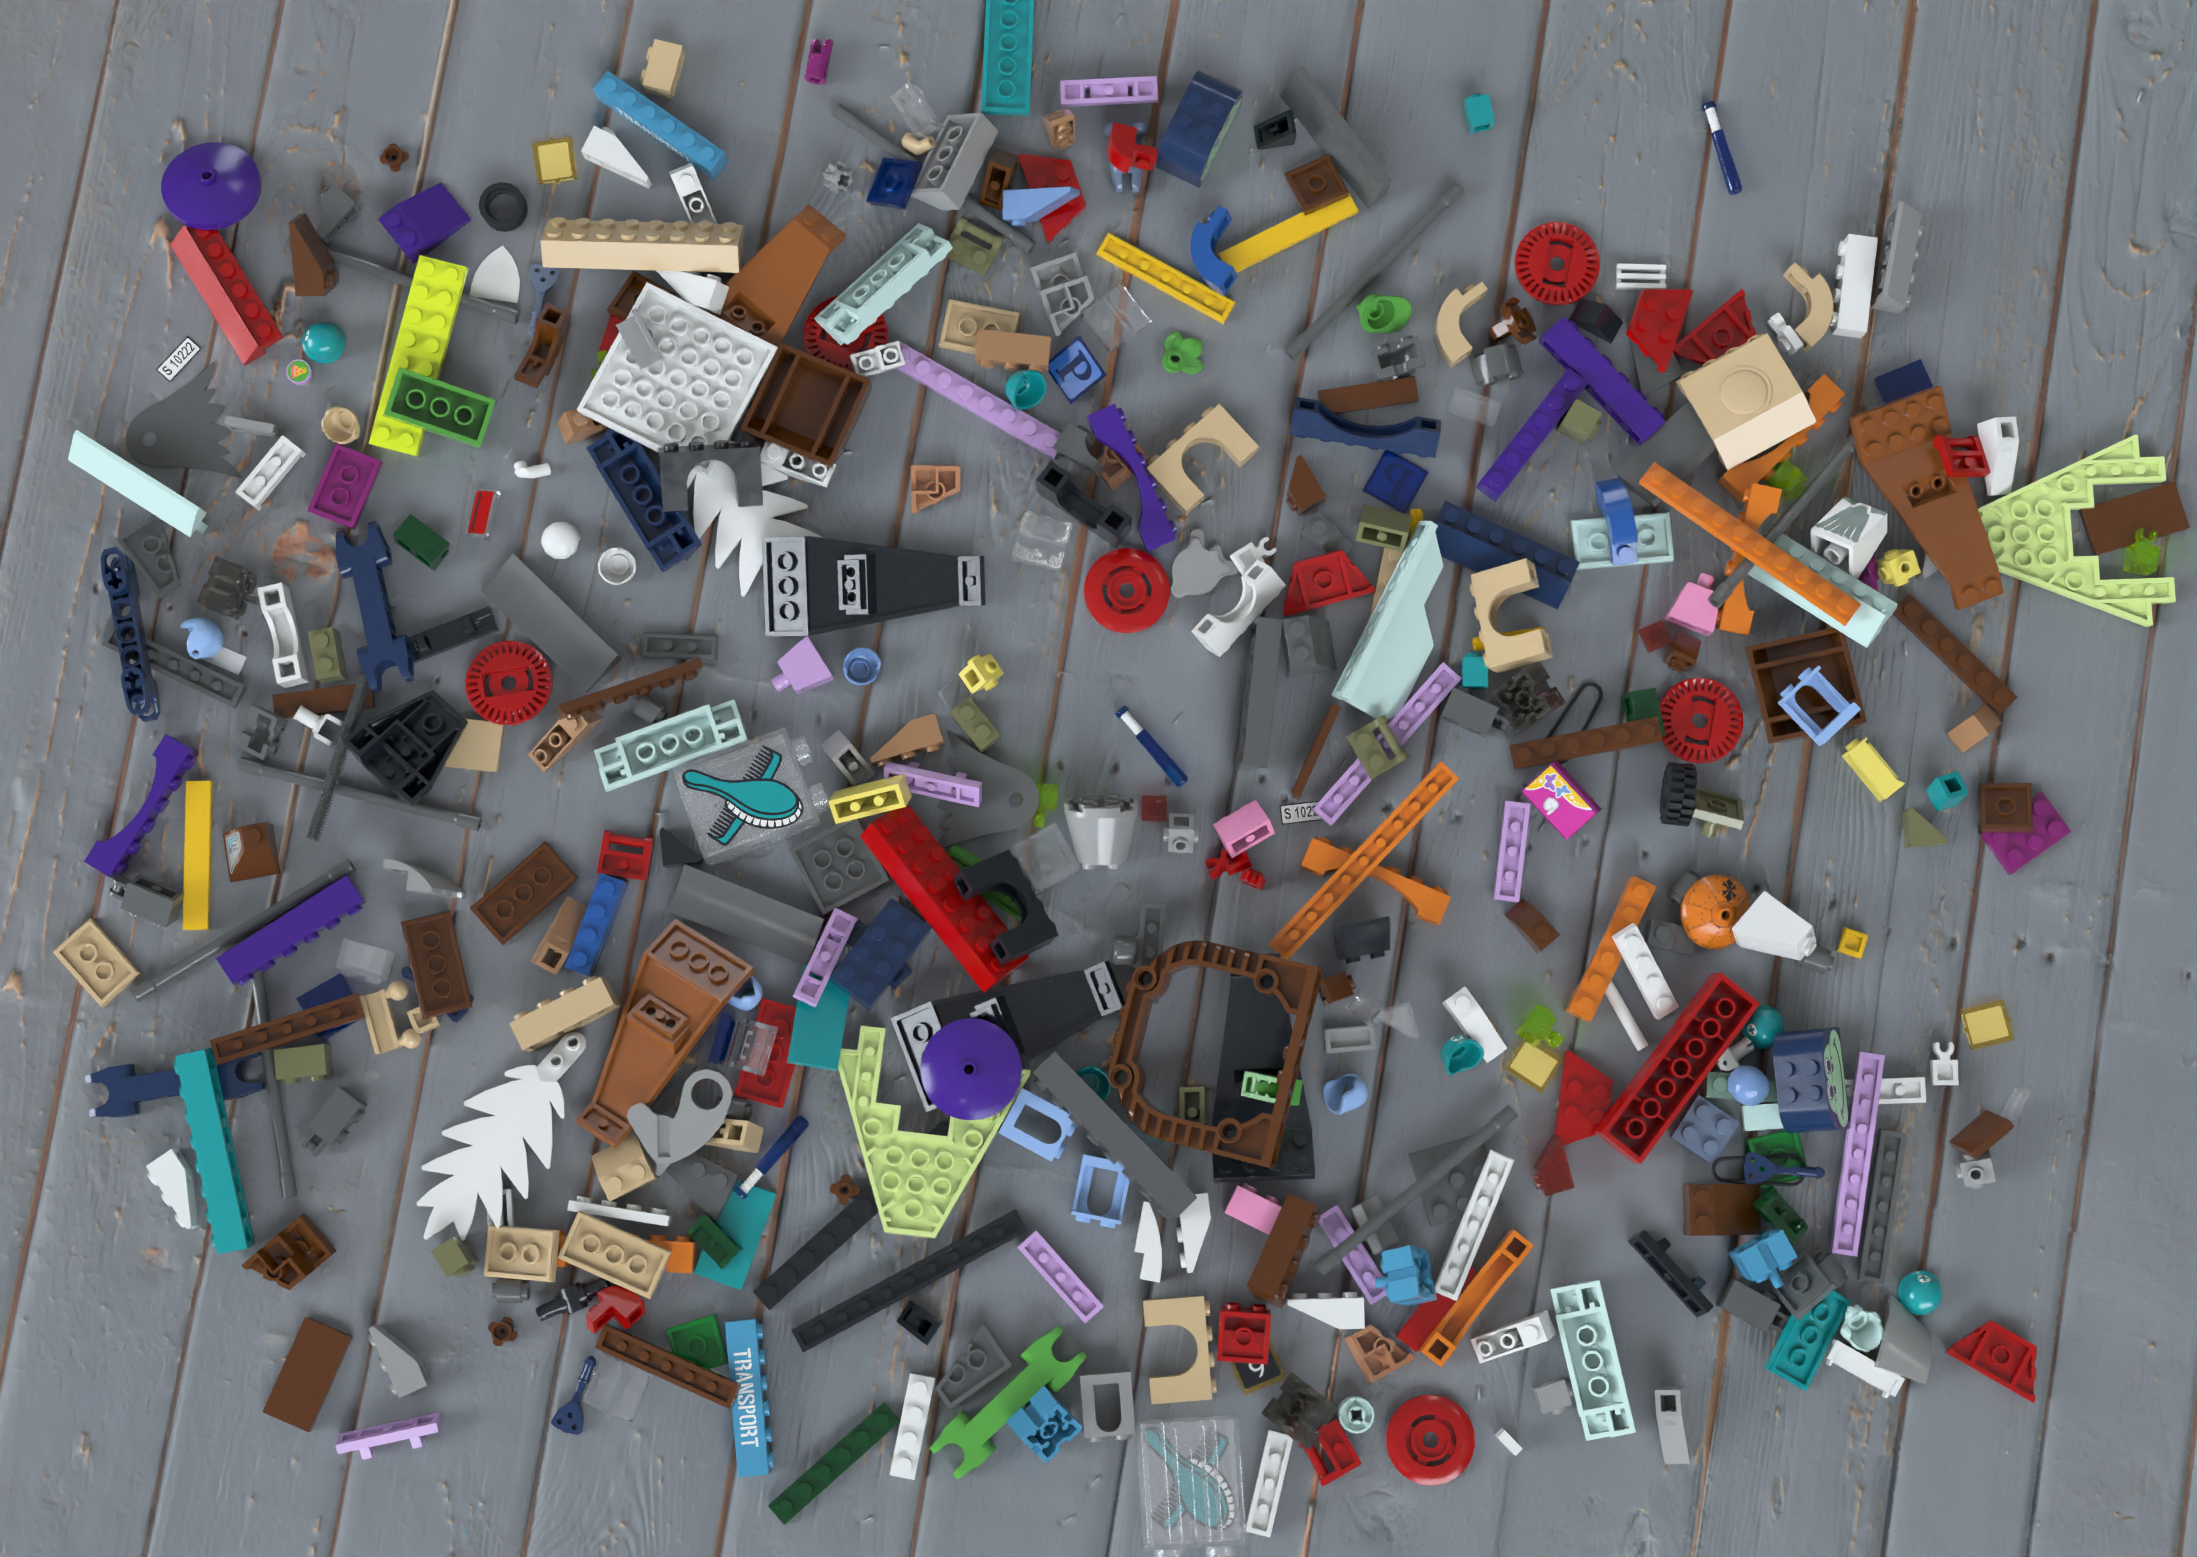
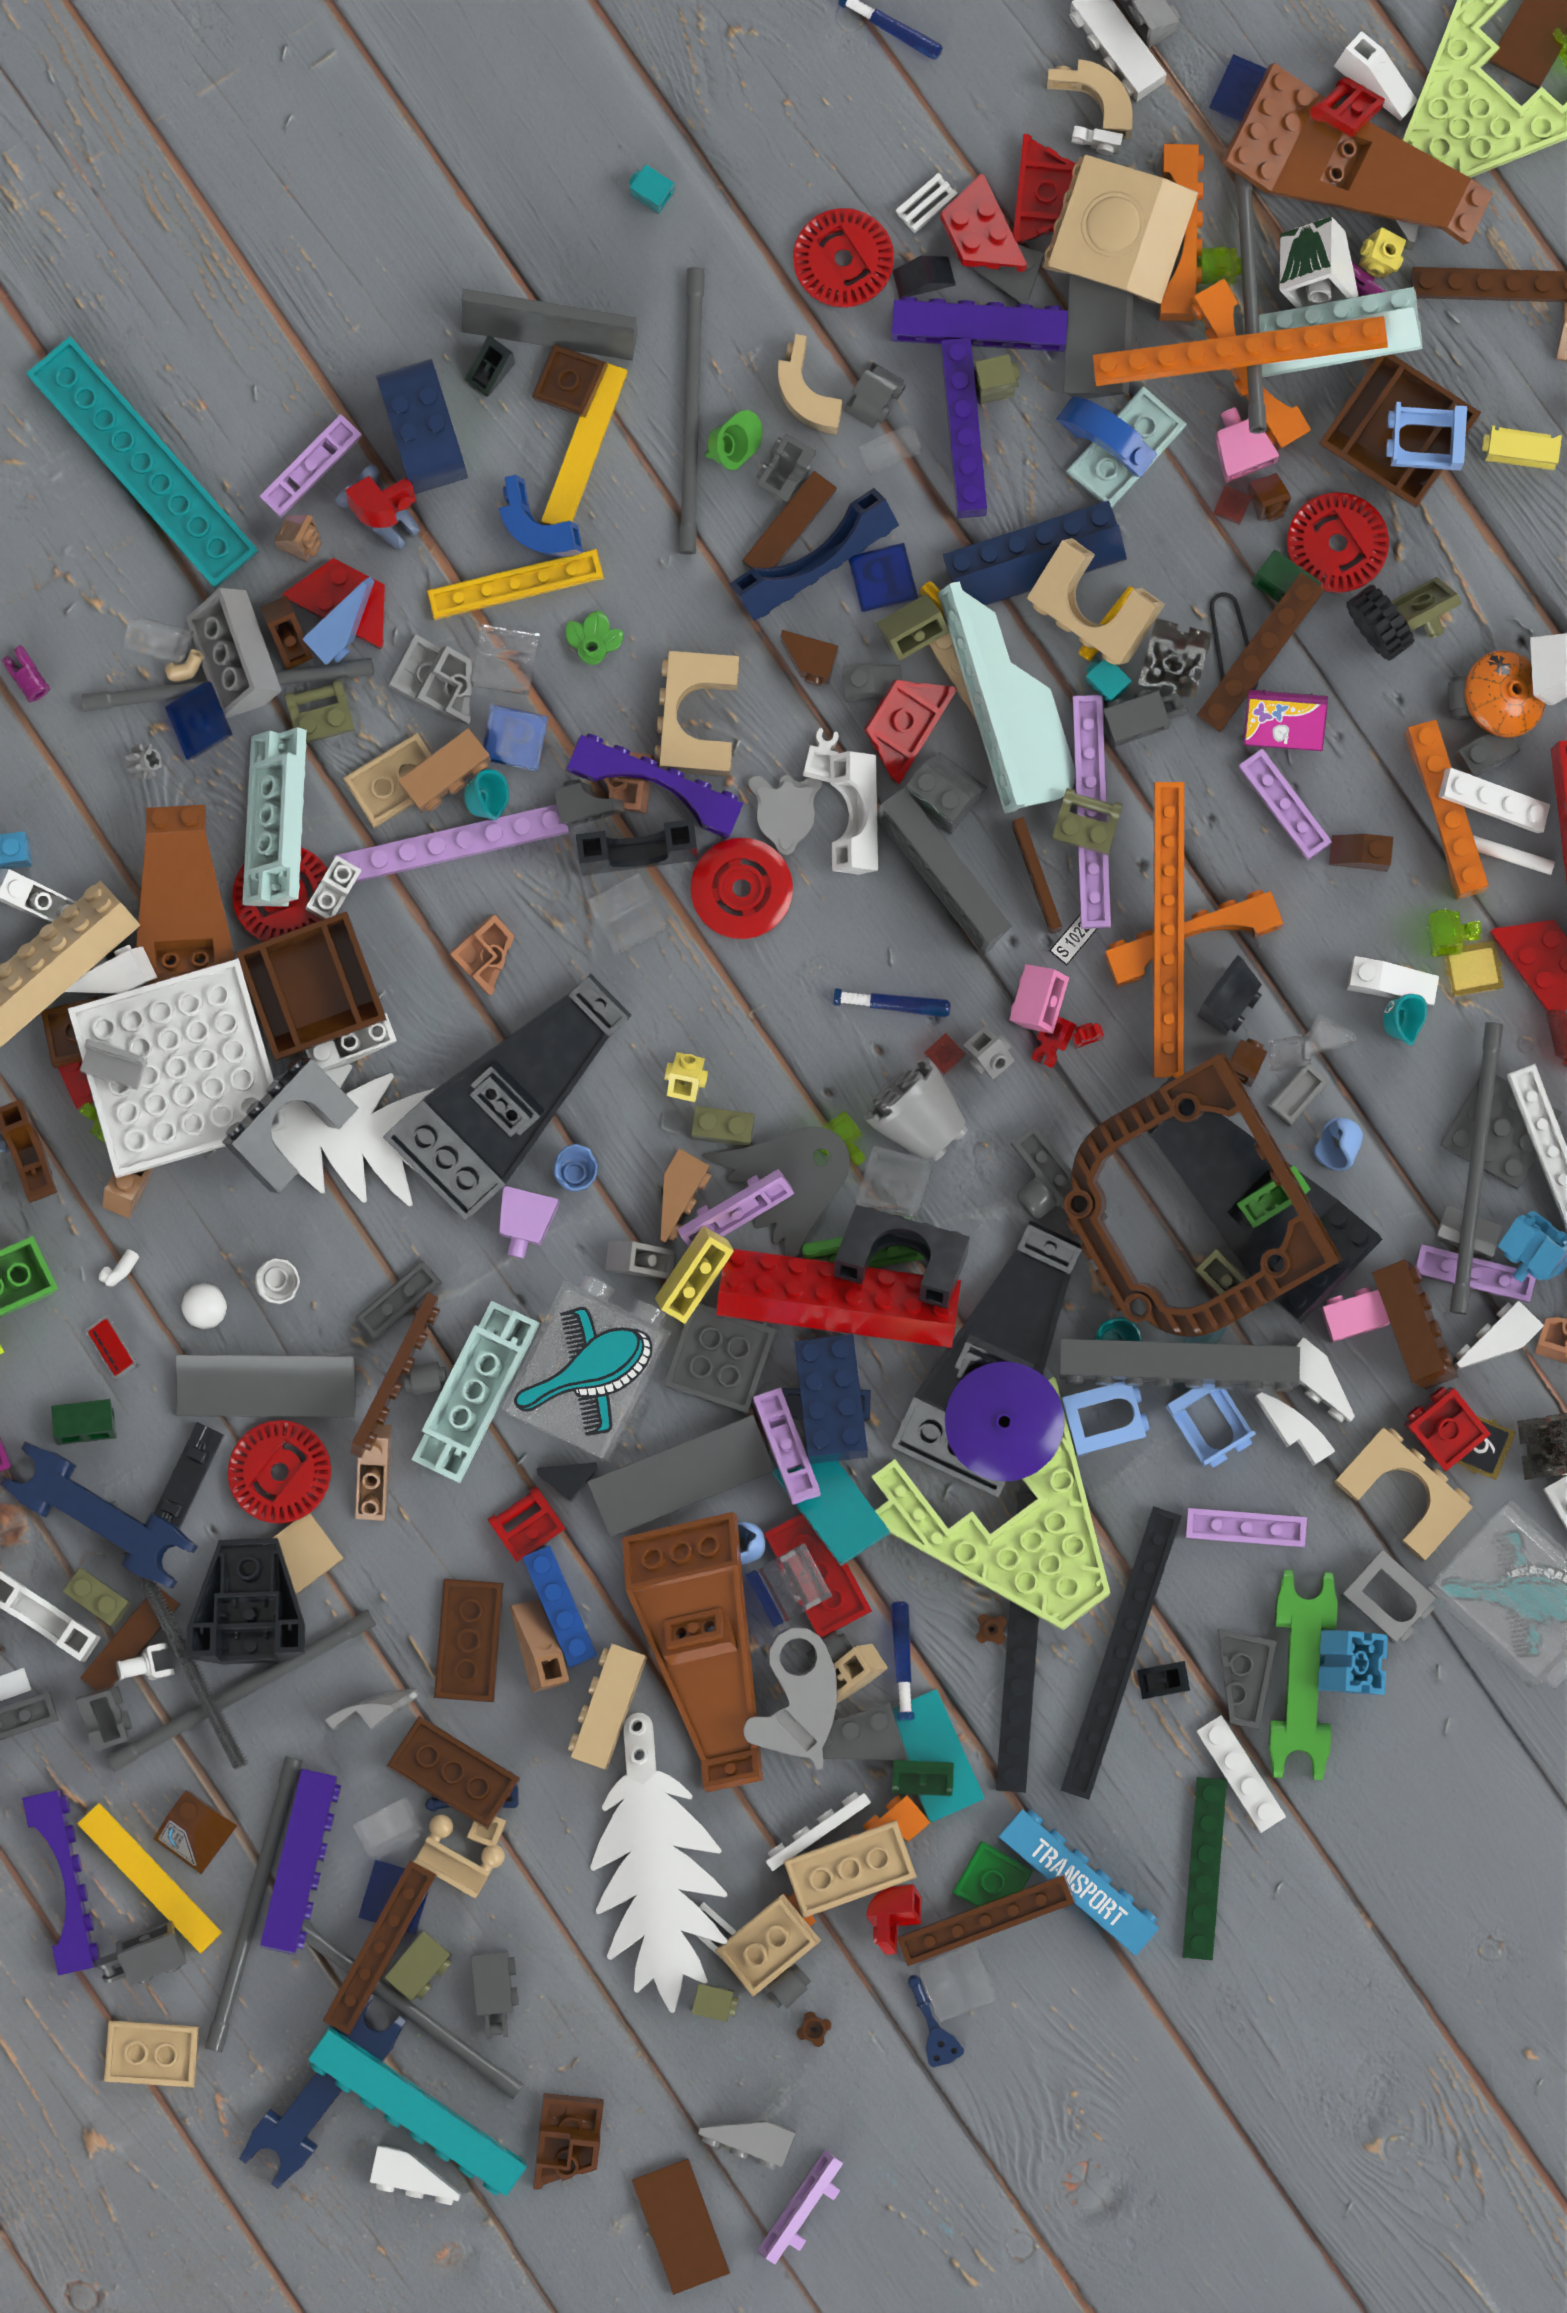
camera: 40 degrees left, 0 degrees up
black pin [536,1278,611,1321] -> none
dark blue slope [586,429,702,573] -> none
tan slope [591,1133,659,1202] -> none
reddish brown tile [1488,297,1537,345] -> none

